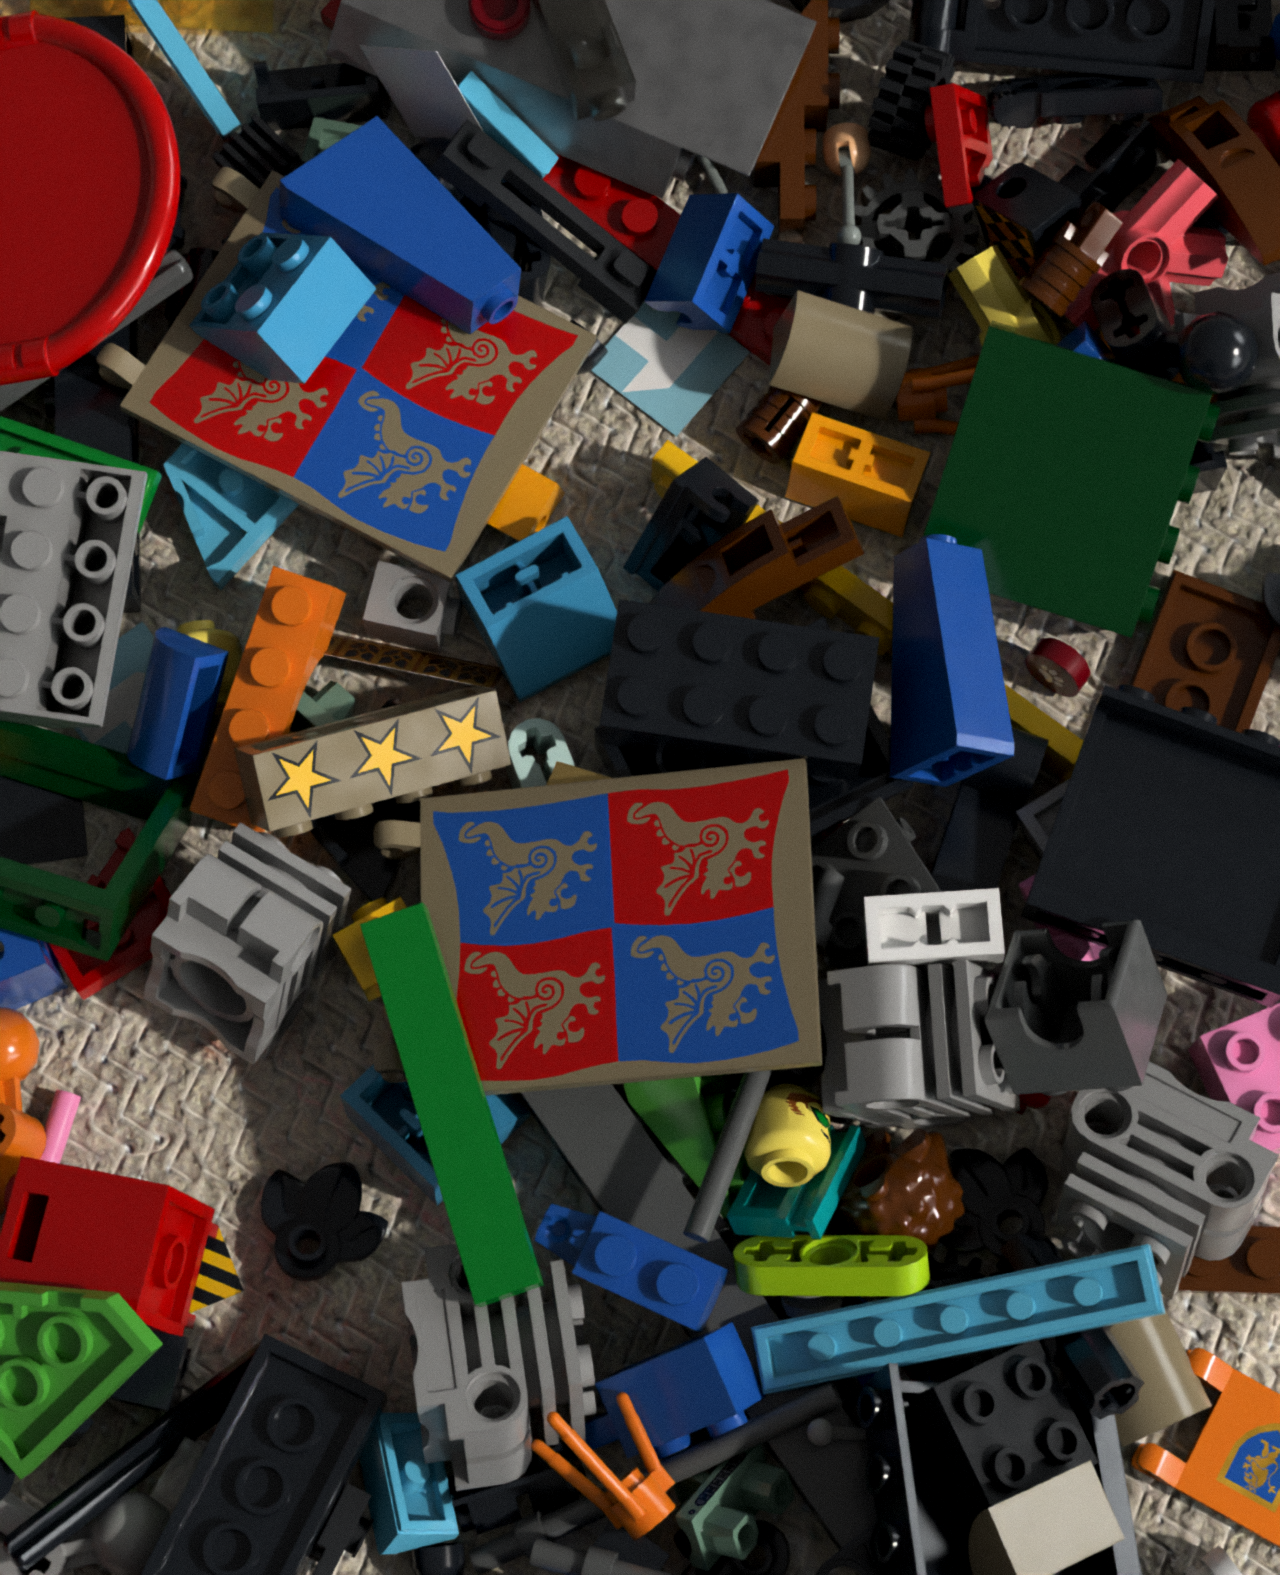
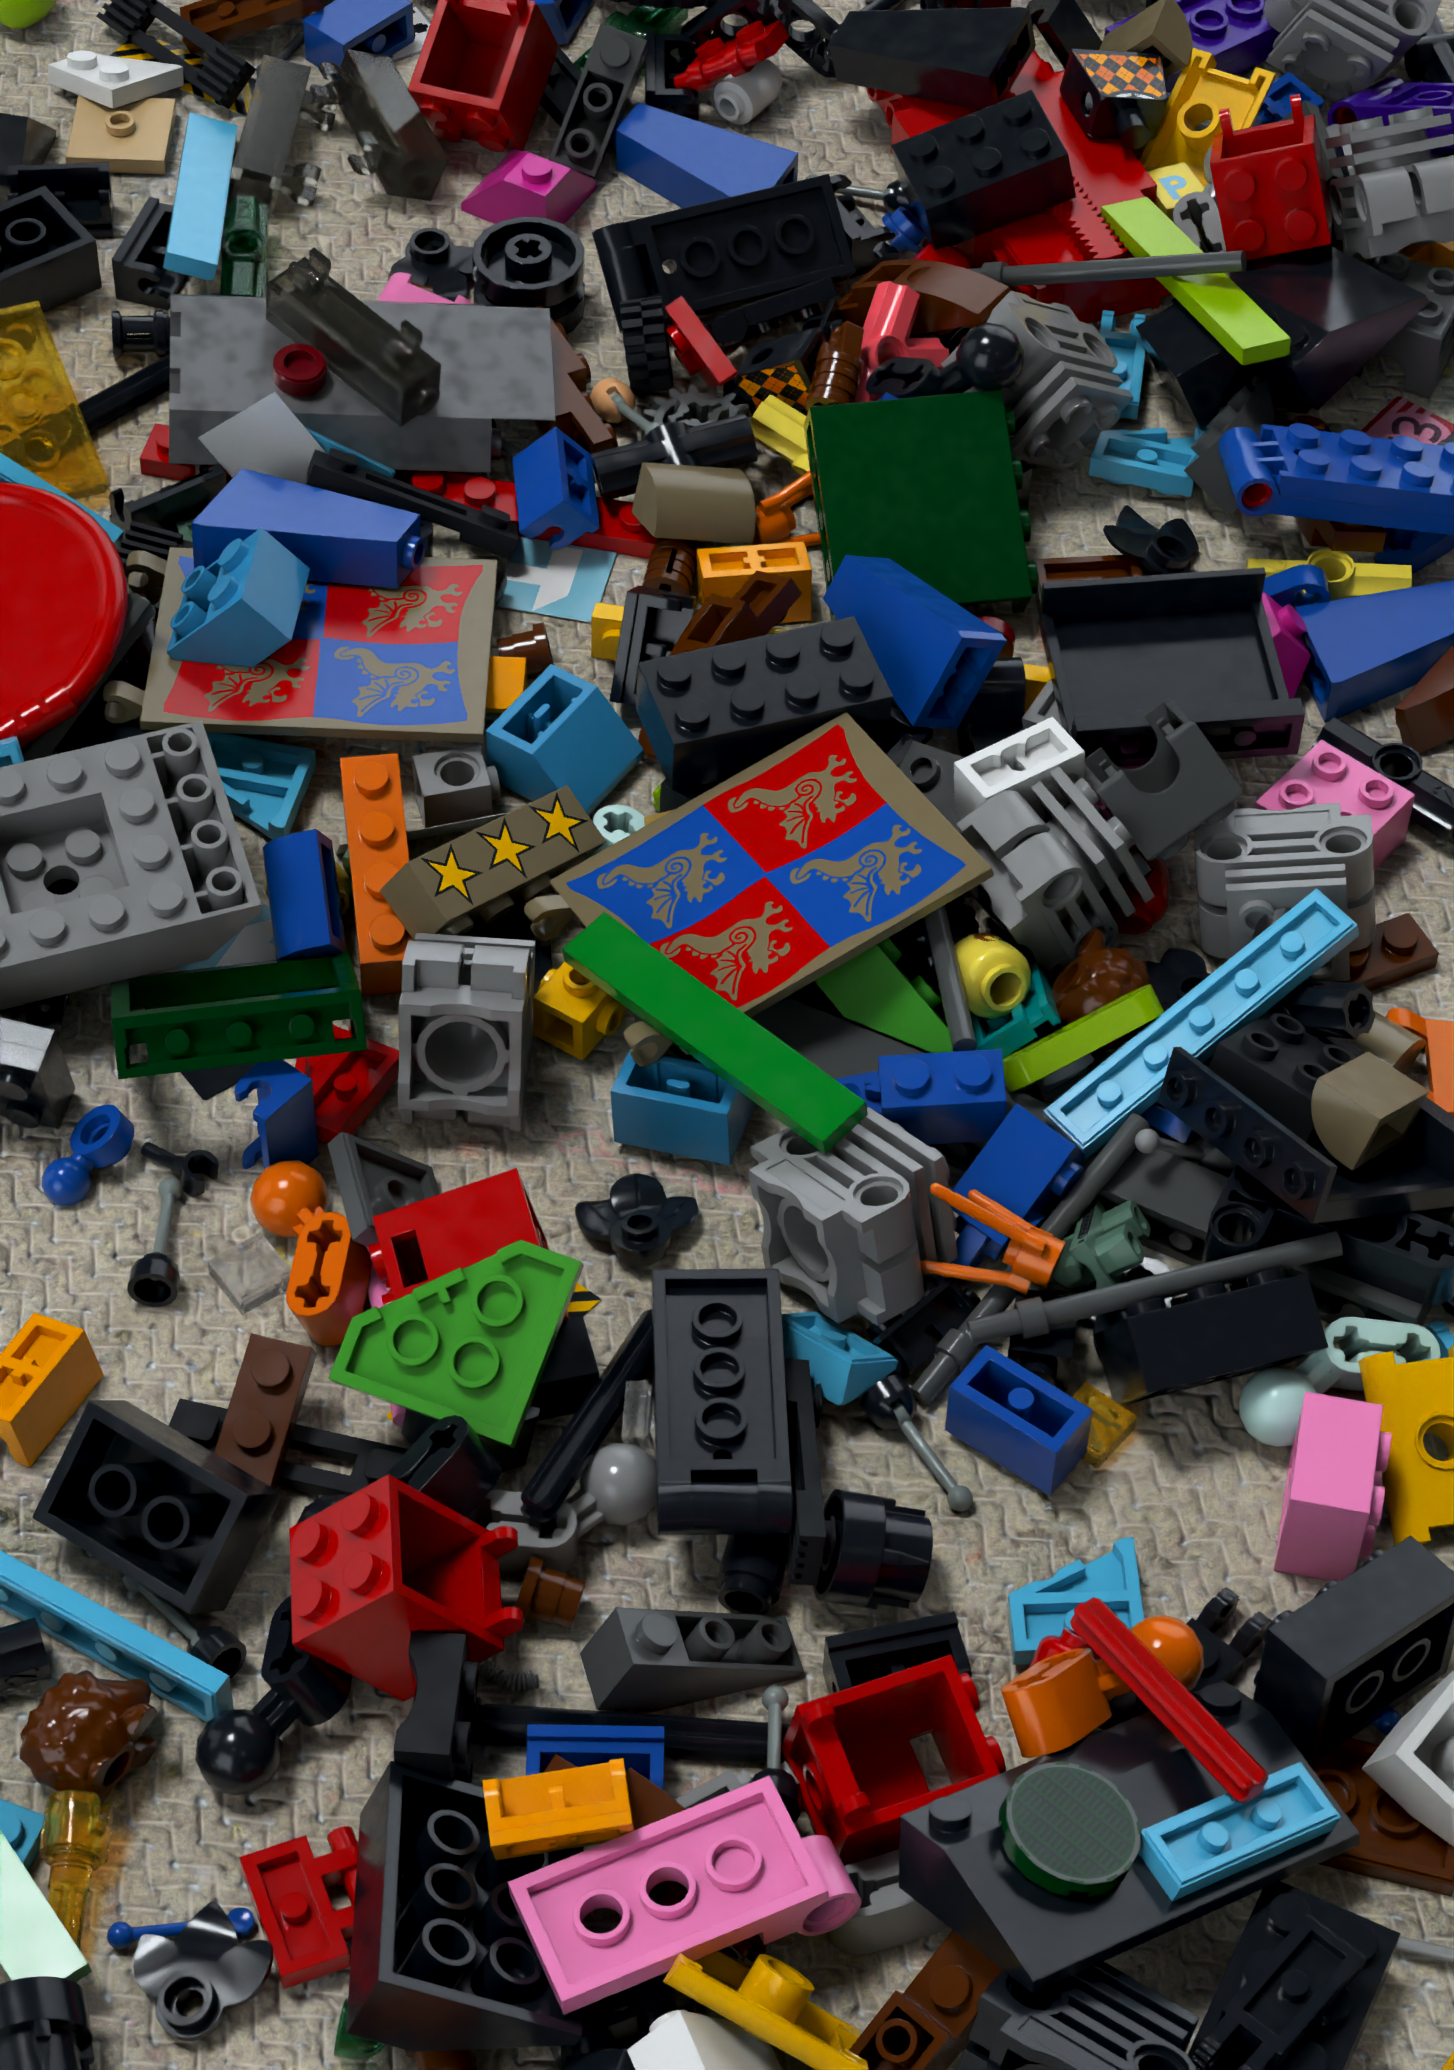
camera: 30 degrees left, 25 degrees down
none -> dark grey tile [327,1131,439,1247]
none -> reddish brown piece [496,622,554,677]

